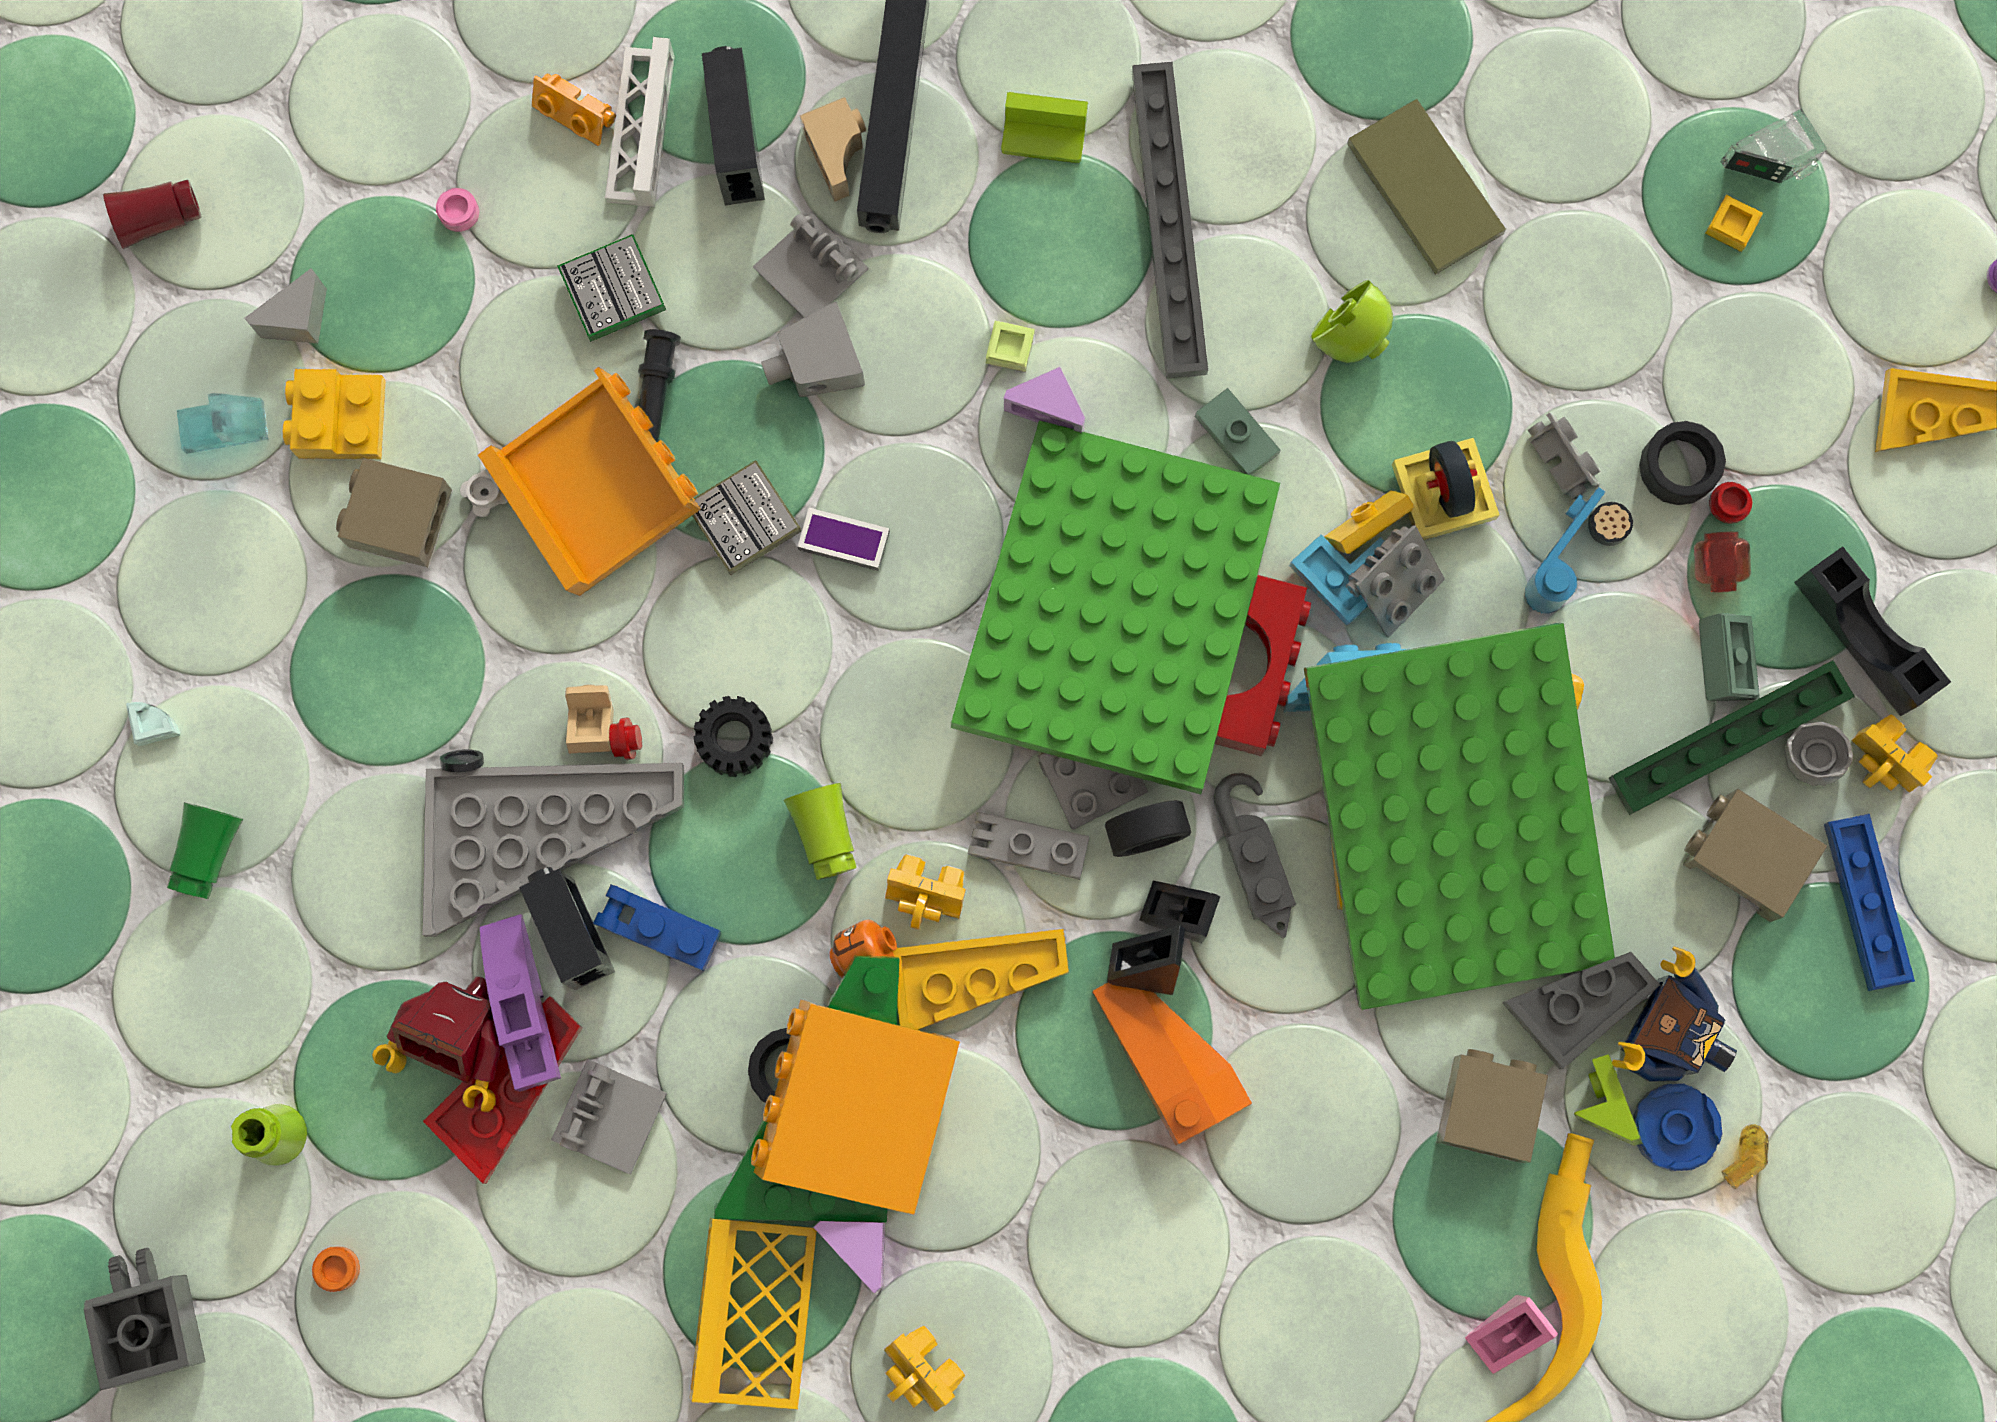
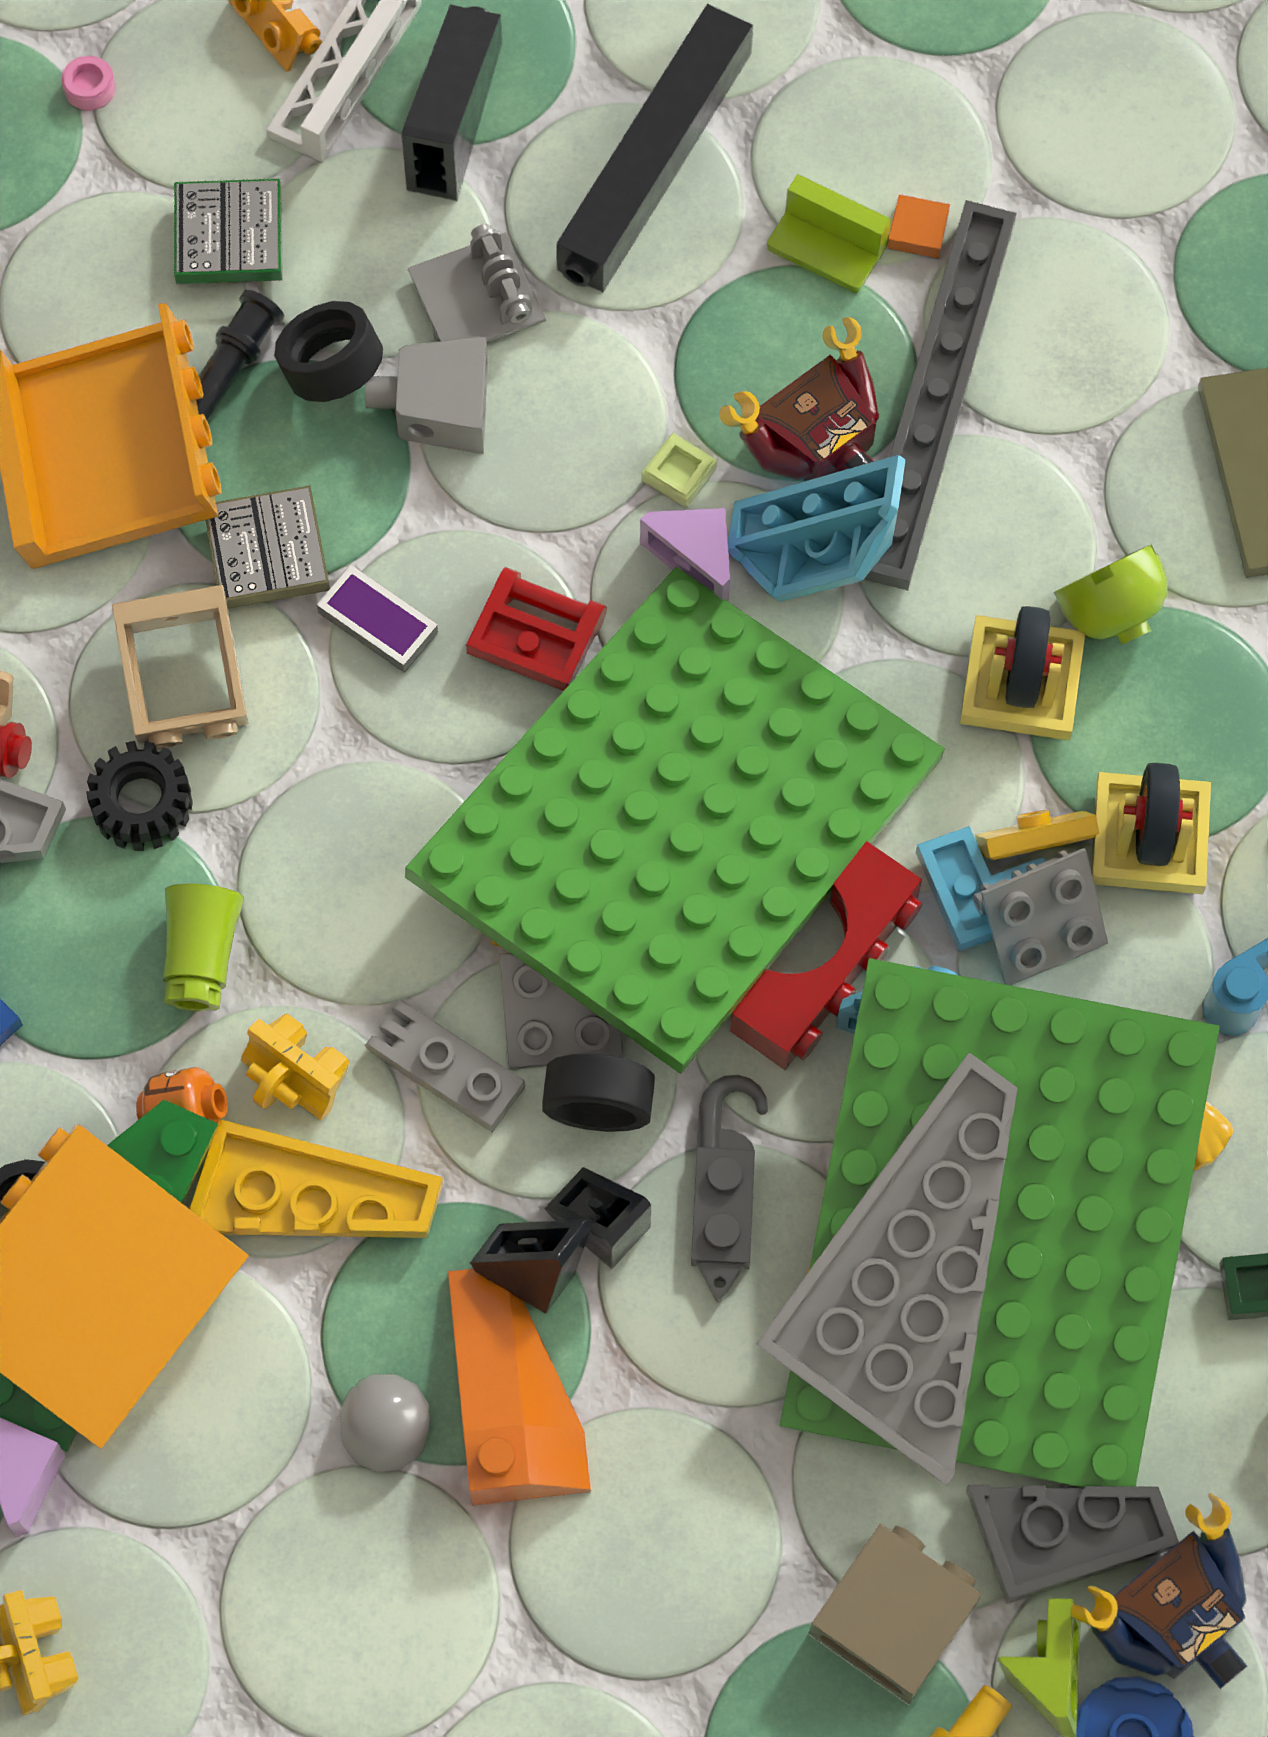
camera: 20 degrees right, 10 degrees down
tan arch [800,97,866,202] -> none
sand green plate [1195,388,1280,475] -> none
none -> tan window [112,585,249,749]
none -> black tyre [274,301,383,402]
none -> light grey hair [340,1374,430,1472]
none -> red plate [466,567,607,691]
none -> torso [719,317,879,481]
none -> medium azure wedge [728,455,906,602]
none -> light grey wing [756,1052,1018,1486]
none -> orange tile [887,194,950,259]
none -> light yellow plate [959,606,1085,741]

